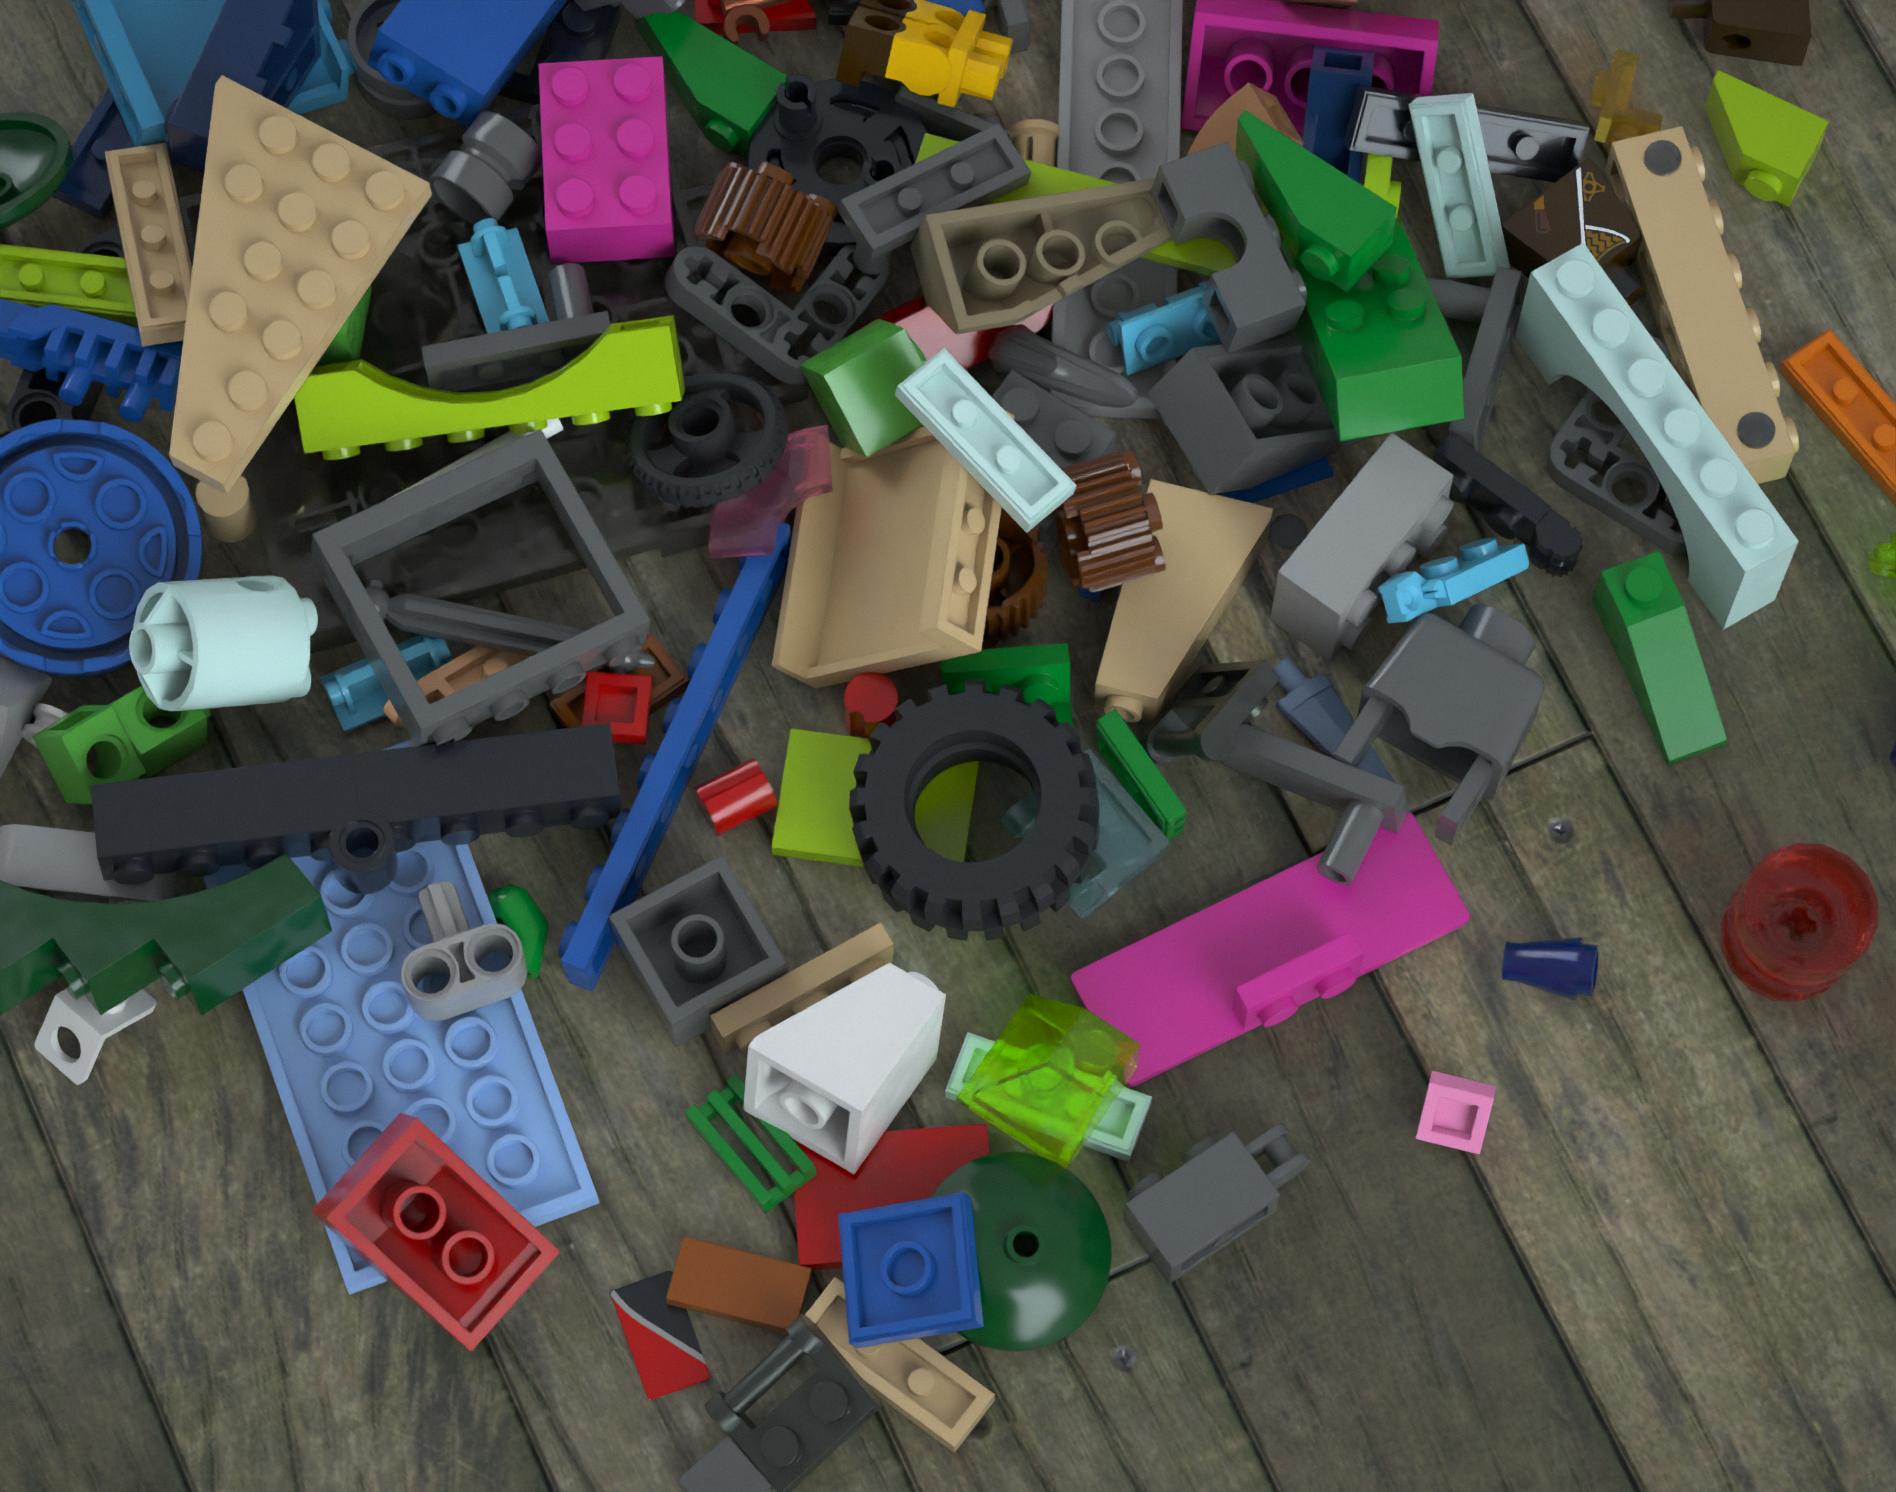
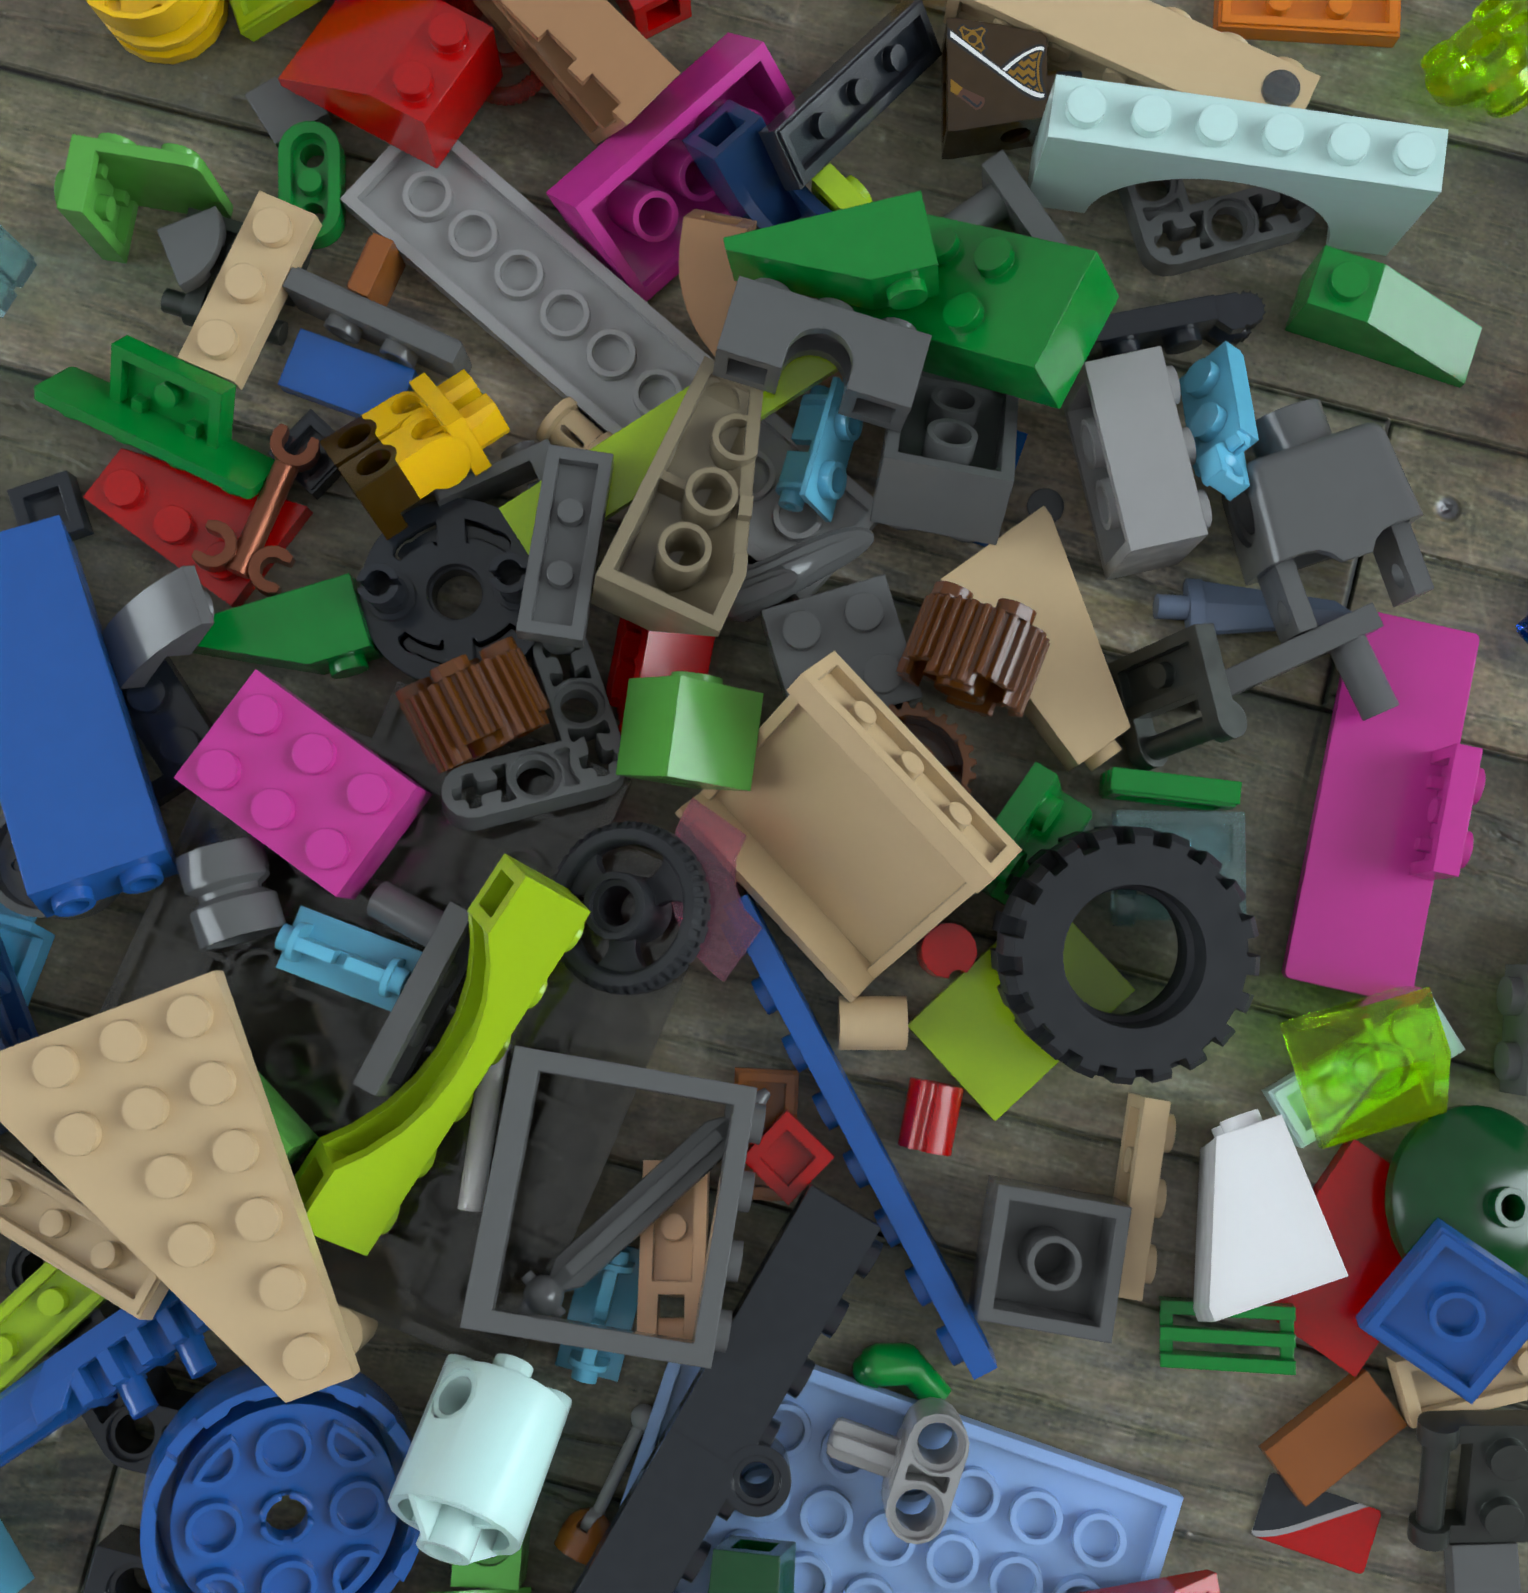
camera: 50 degrees left, 15 degrees up
light aqua tile [895,348,1077,533] -> none
light aqua tile [1409,93,1510,279] -> none
none -> tan piece [837,996,908,1050]

